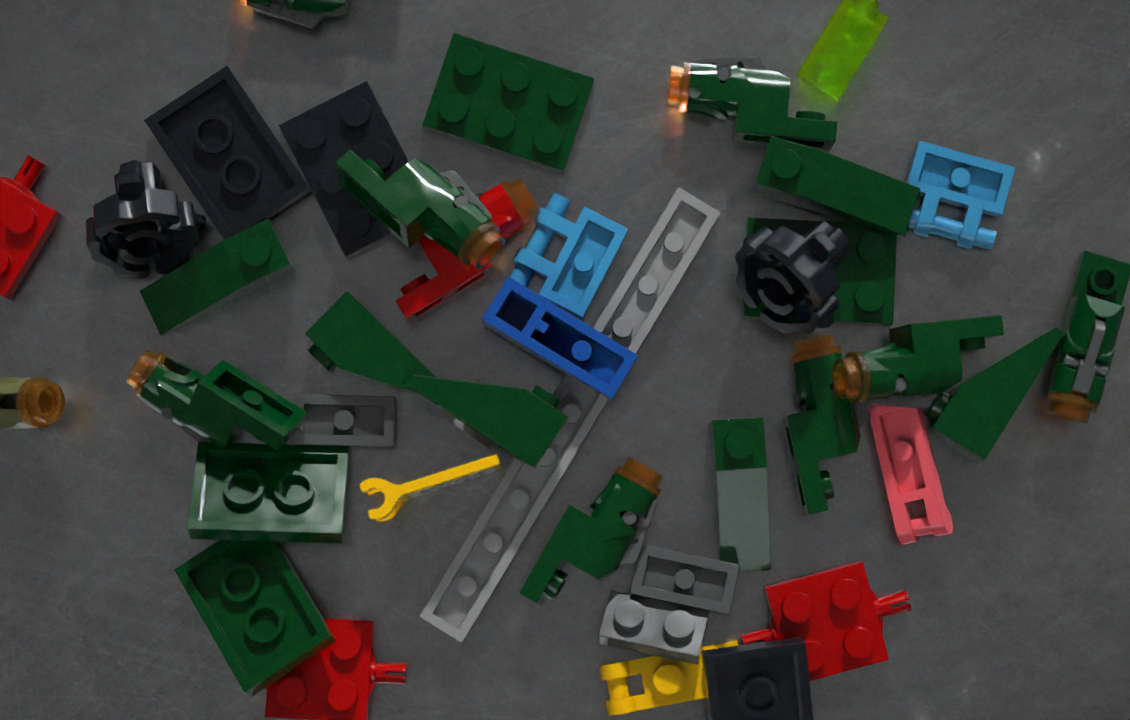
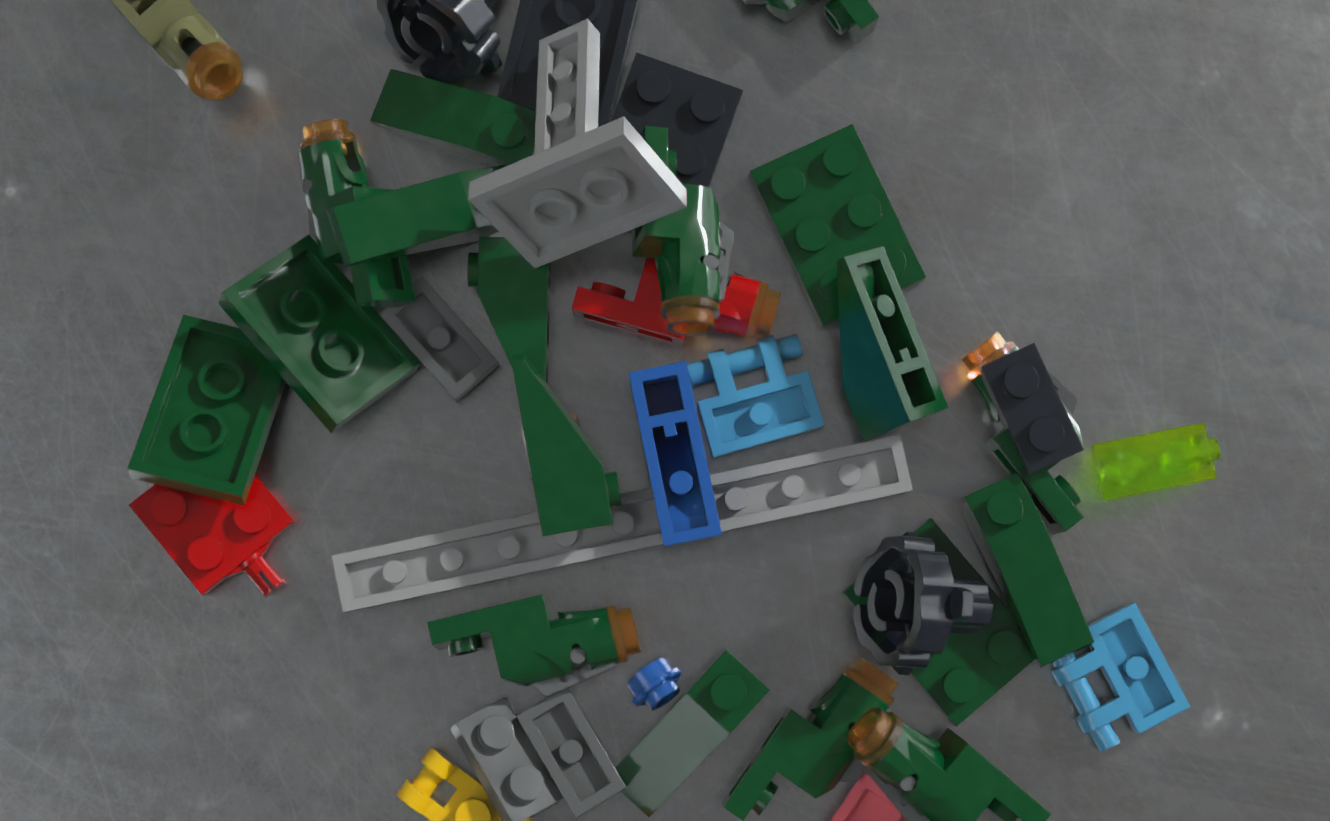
camera: 45 degrees right, 0 degrees up
yellow flag [359,454,502,522] -> none
none -> dark green slope [327,164,505,267]
none -> light grey piece [468,19,687,268]
none -> blue plate [627,658,681,711]
none -> dark green slope [837,246,948,441]
none -> black plate [978,343,1084,475]

